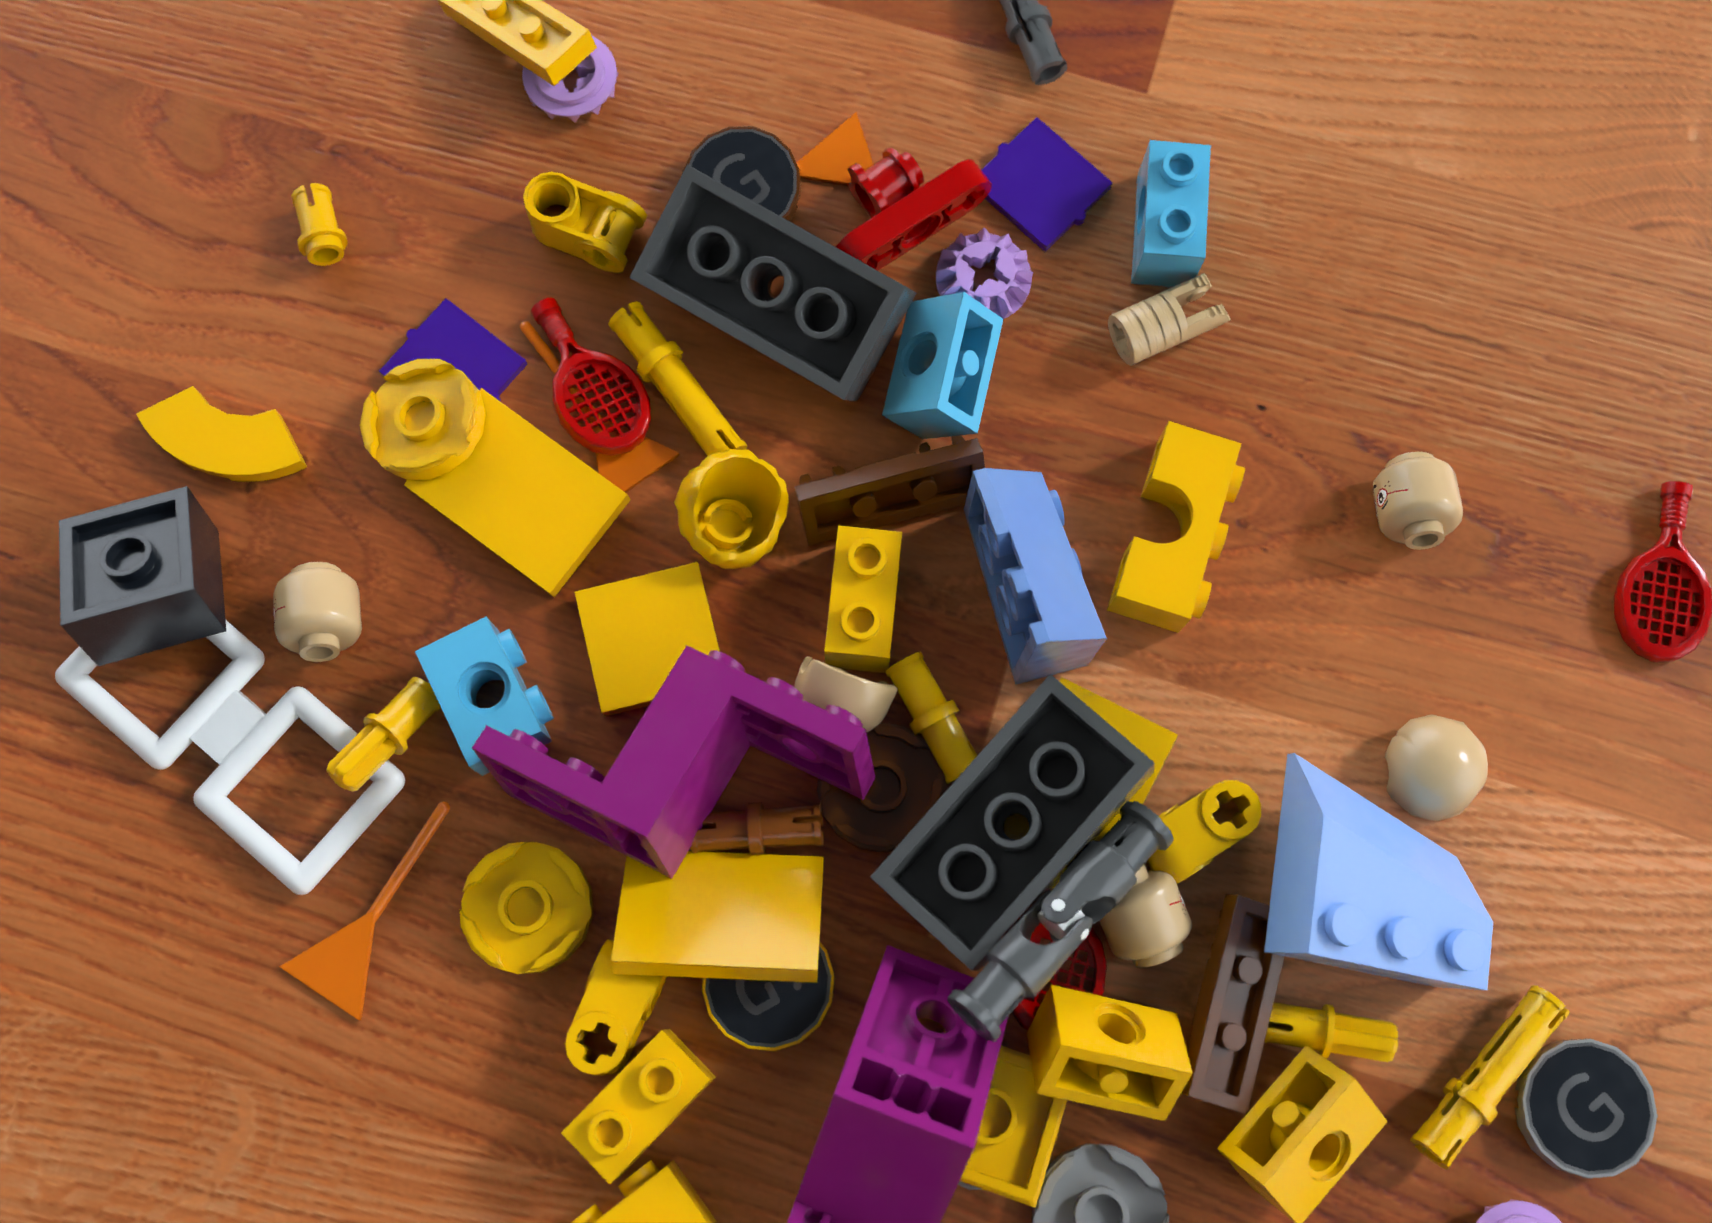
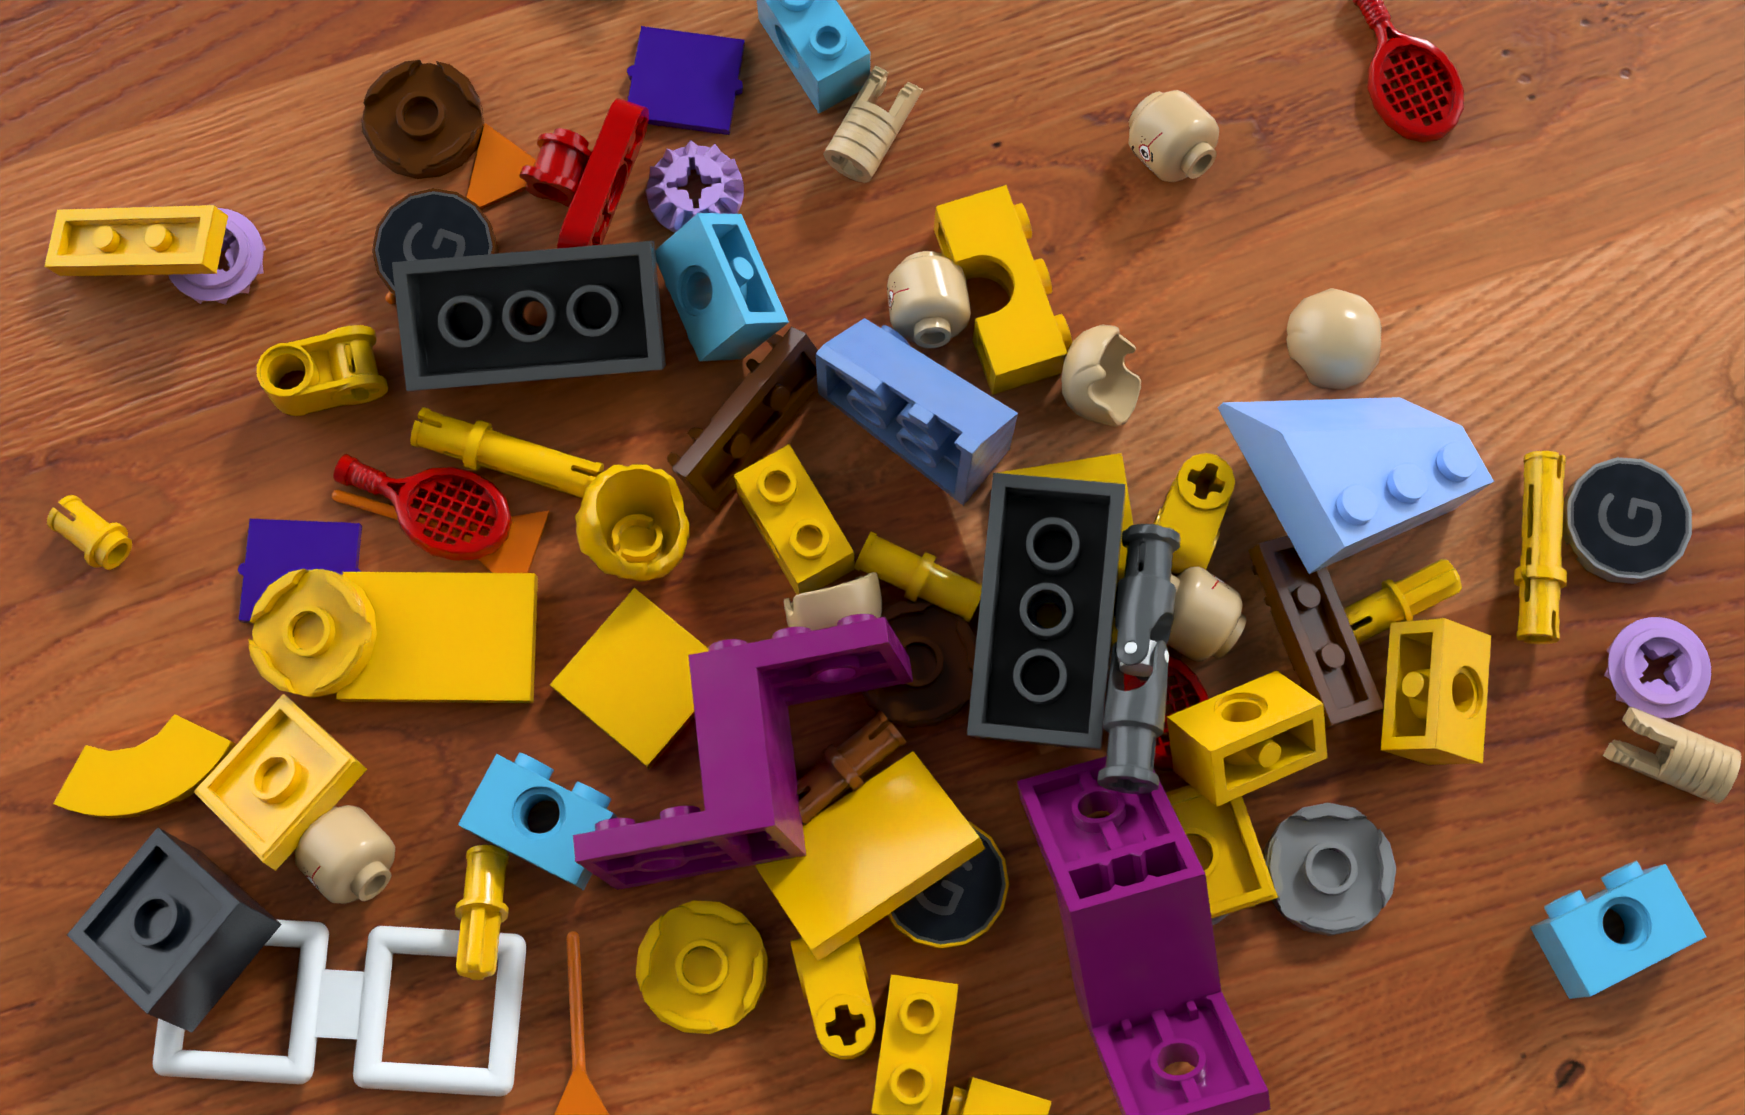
camera: 35 degrees left, 0 degrees up
none -> yellow tile [194,694,367,871]
none -> reddish brown tile [361,60,484,179]
none -> tan head [887,251,971,348]
none -> tan hair [1061,324,1141,427]

